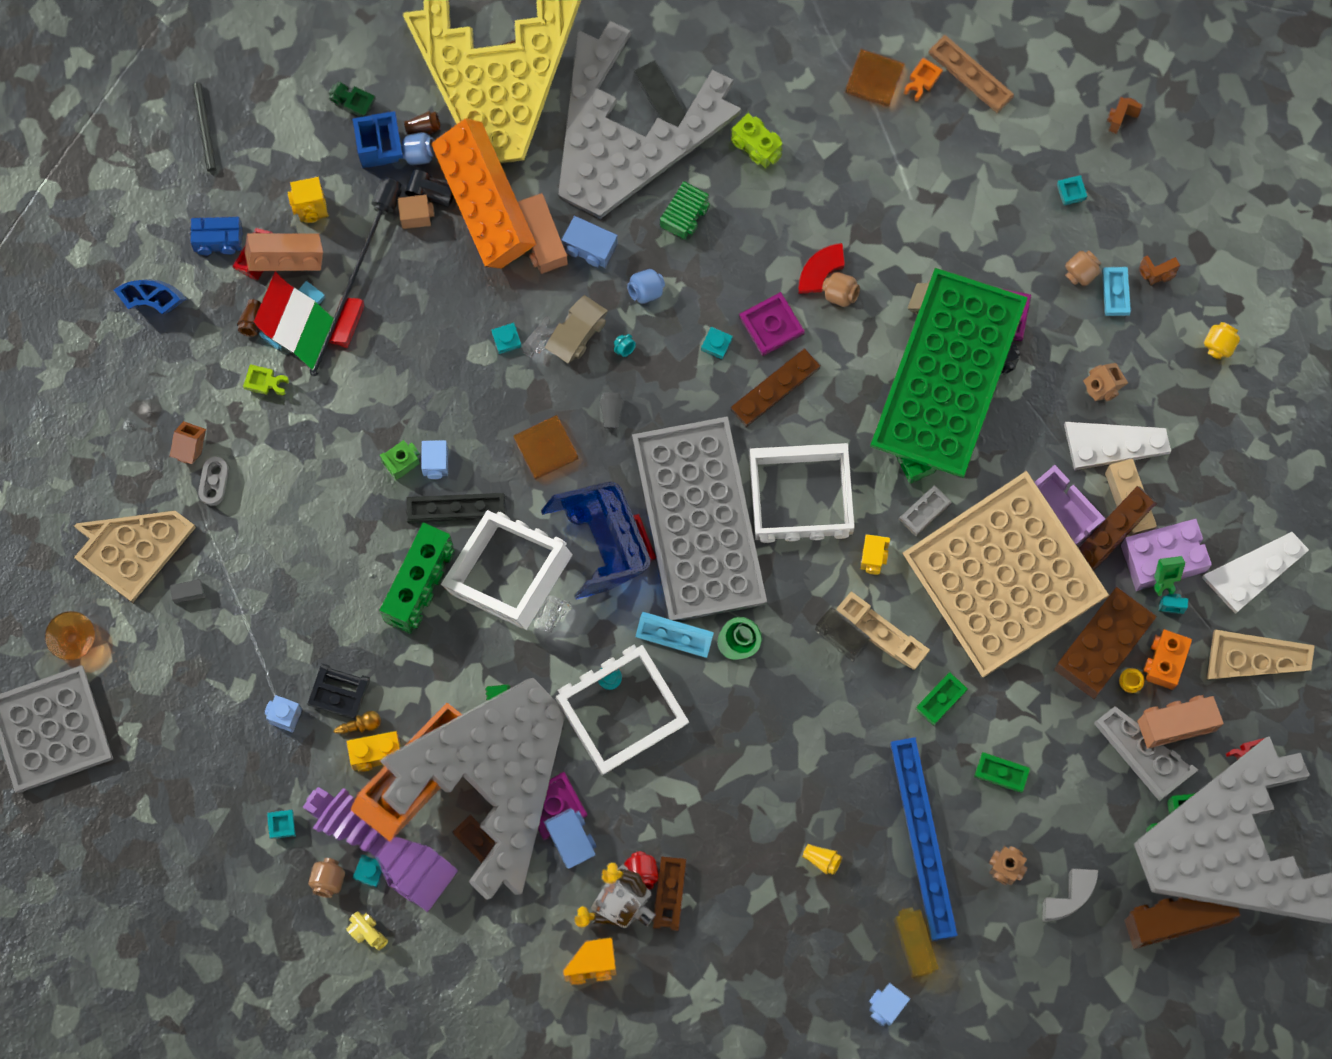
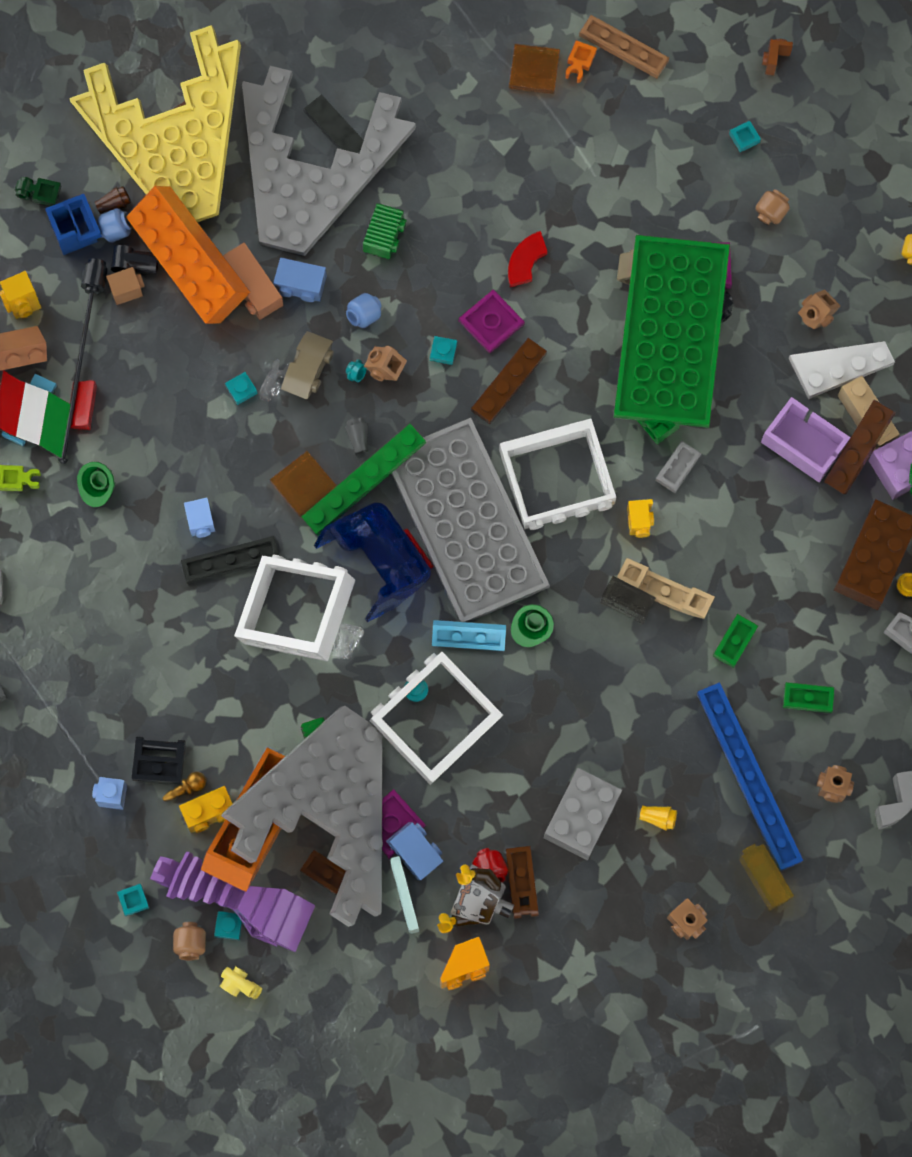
camera: 15 degrees left, 0 degrees up
green brick [379,522,455,634] -> none
bright green brick [380,440,420,481] -> none
lime brick [731,113,783,168] -> none
medium nougat head [822,272,860,307] -> none
light blue brick [869,983,910,1026] -> none
tan plate [902,471,1110,678] -> none
medium azure plate [1102,267,1131,316] -> none
dark orange bracket [1139,255,1180,285] -> none
none -> green piece [77,462,116,507]
none -> green plate [301,424,426,536]
none -> medium nougat brick [364,346,407,381]
none -> light aqua tile [390,856,419,934]
none -> light grey brick [544,768,622,861]
none -> medium nougat brick [667,898,708,940]

